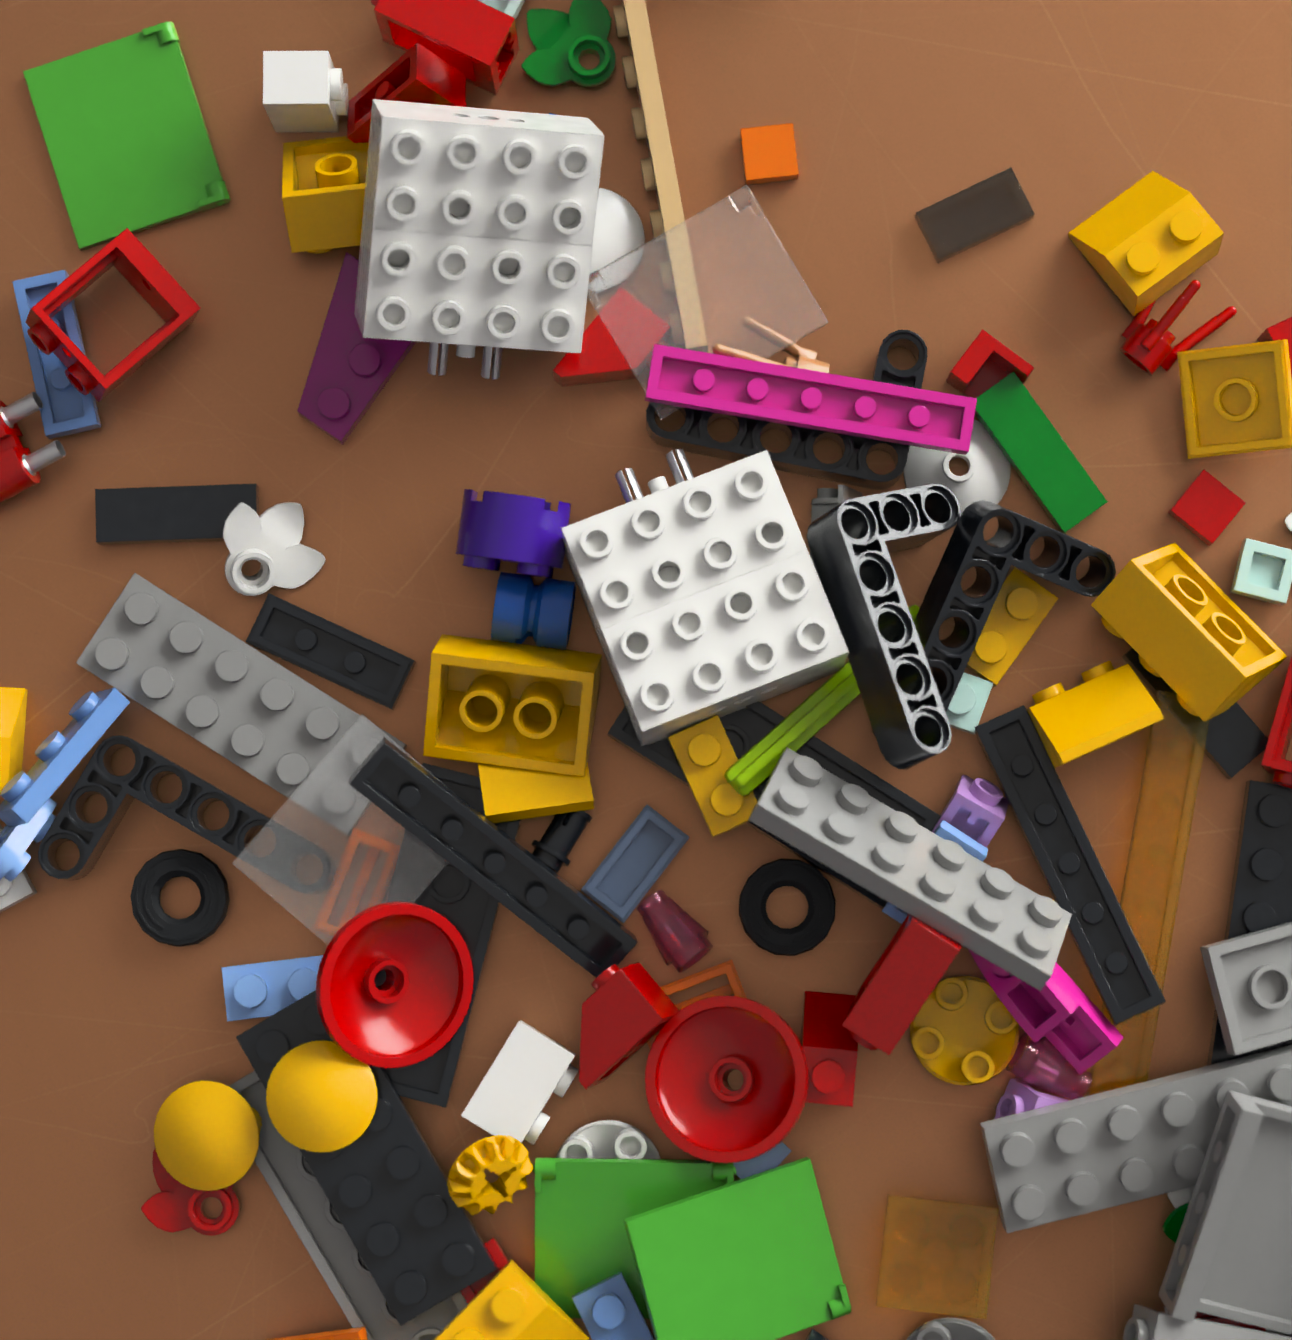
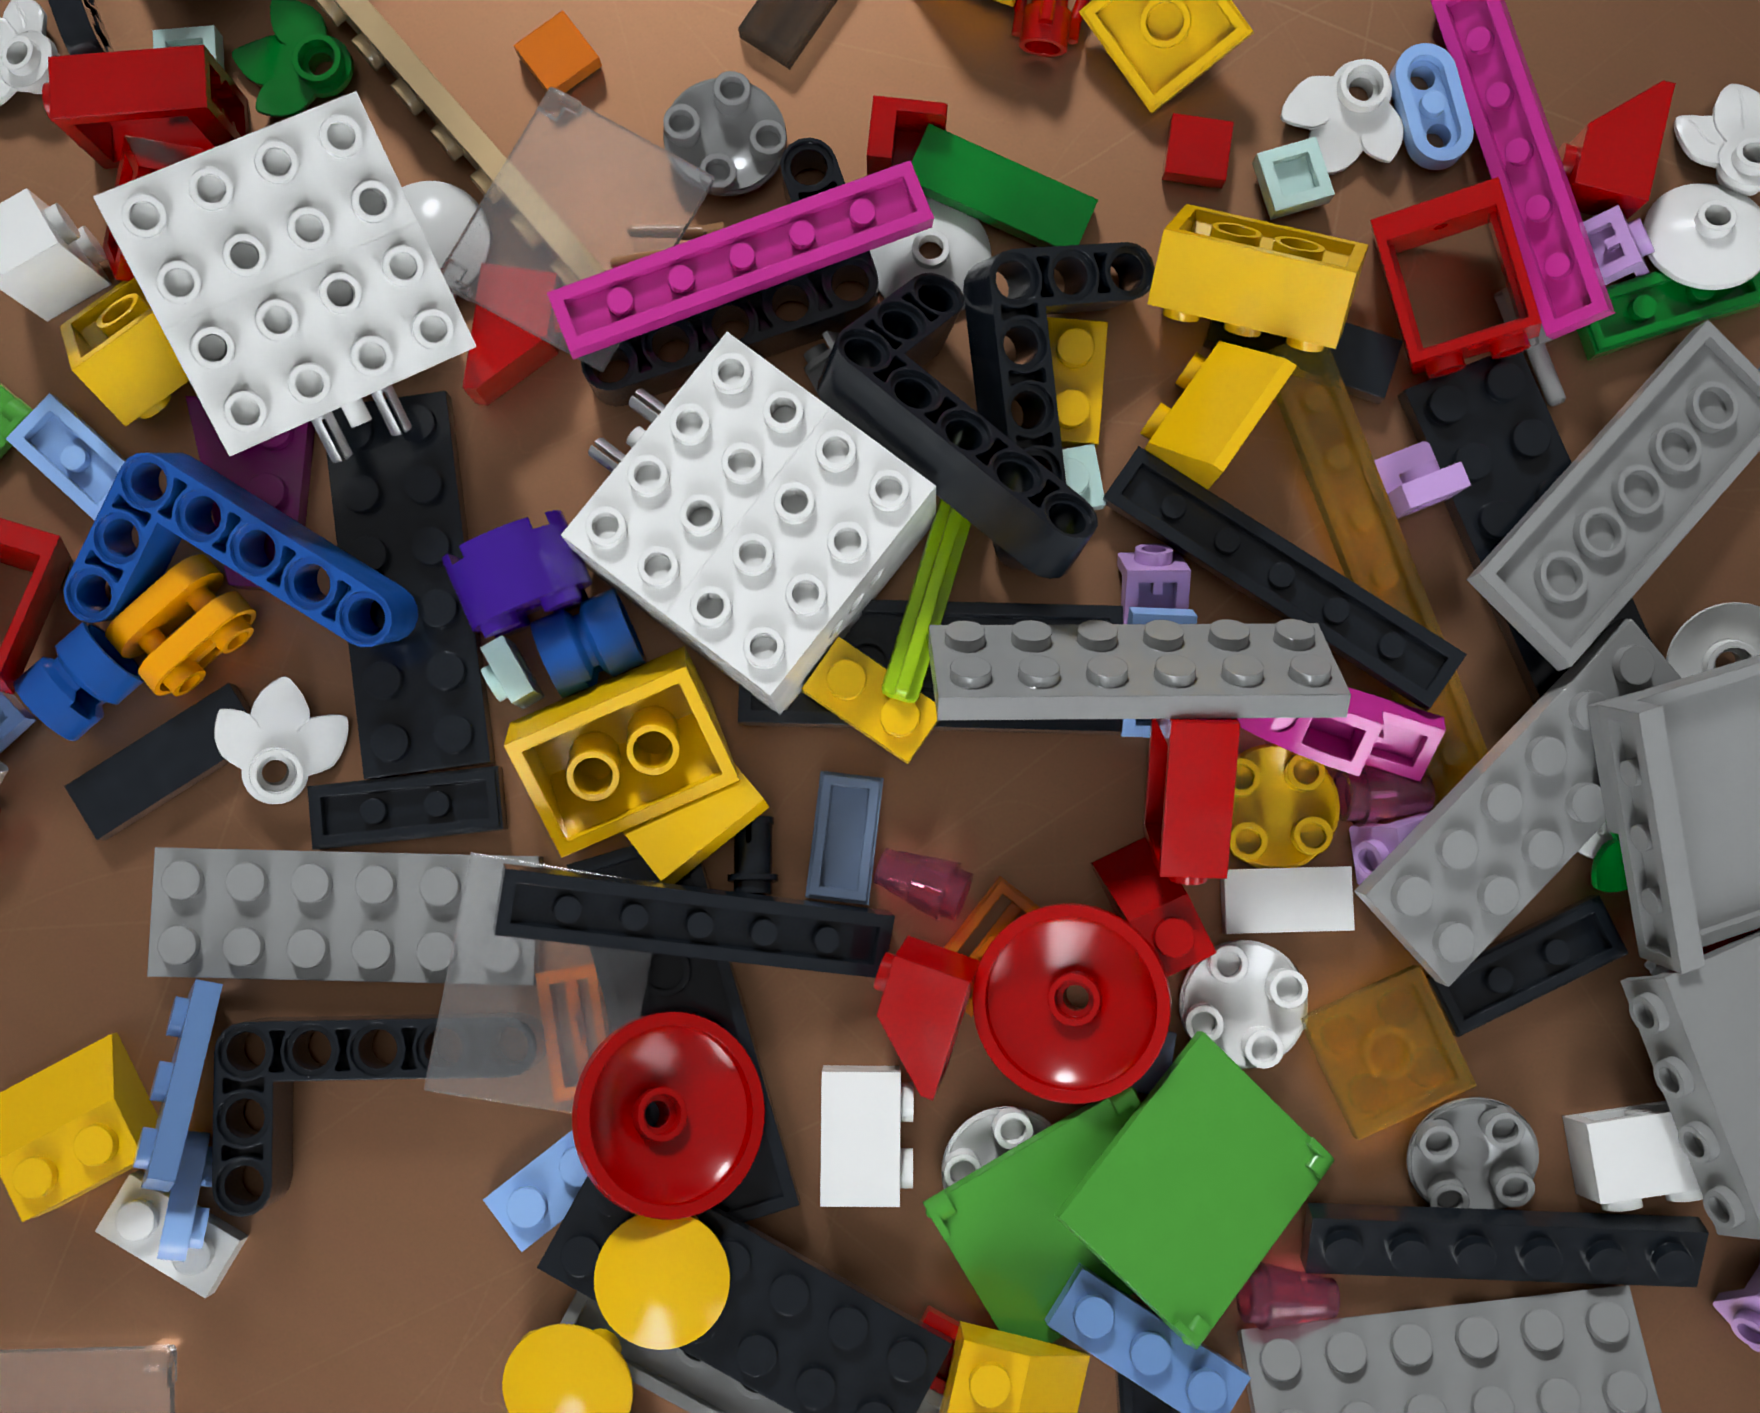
camera: 35 degrees left, 0 degrees up
black tyre [130,849,230,947] -> none
yellow gear [447,1135,534,1216] -> none
black tyre [739,859,836,956] -> none
none -> light blue plate [6,393,126,521]
none -> blue wheel [13,621,144,741]
none -> blue beam [63,453,418,647]
none -> light orange brick [105,554,256,696]
none -> black plate [323,391,496,780]
none -> light aqua plate [480,635,545,709]
none -> light grey dish [663,71,787,196]
none -> white dish [1179,940,1309,1069]
none -> white tile [1220,866,1355,934]
none -> lavender bracket [1369,441,1471,522]
none -> black tile [1422,895,1629,1037]

